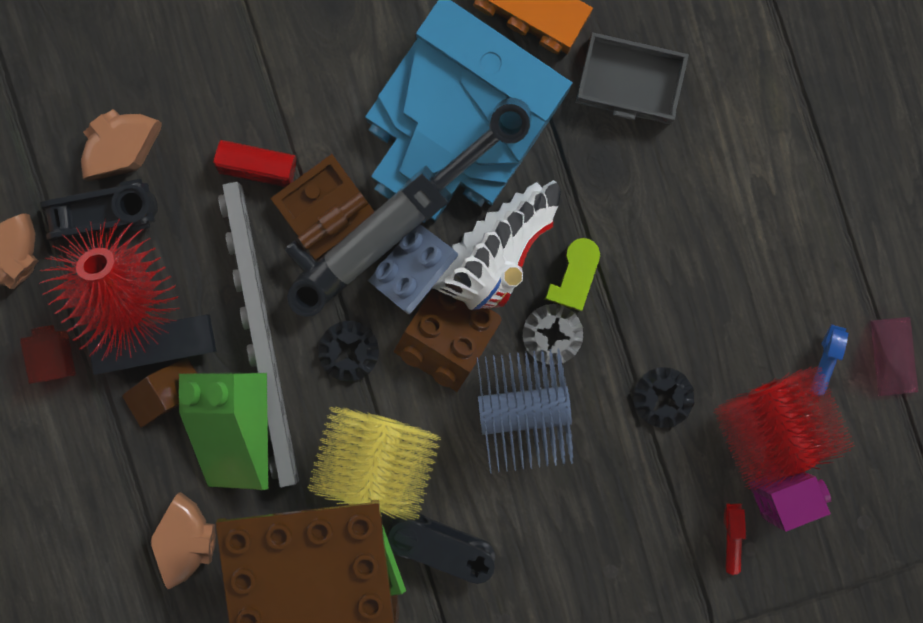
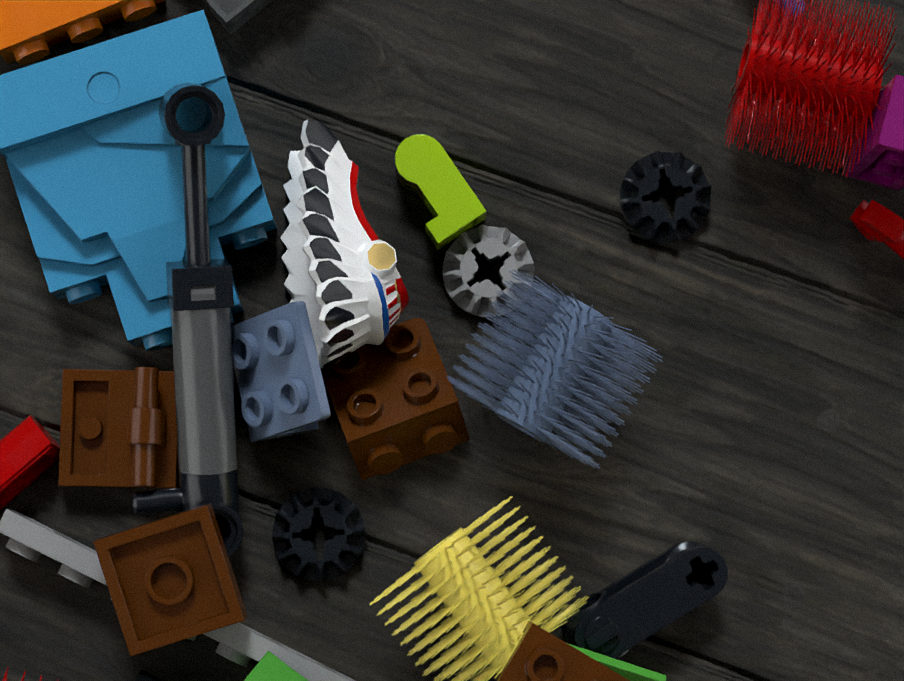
camera: 60 degrees left, 5 degrees down
none -> reddish brown plate [93,503,248,656]

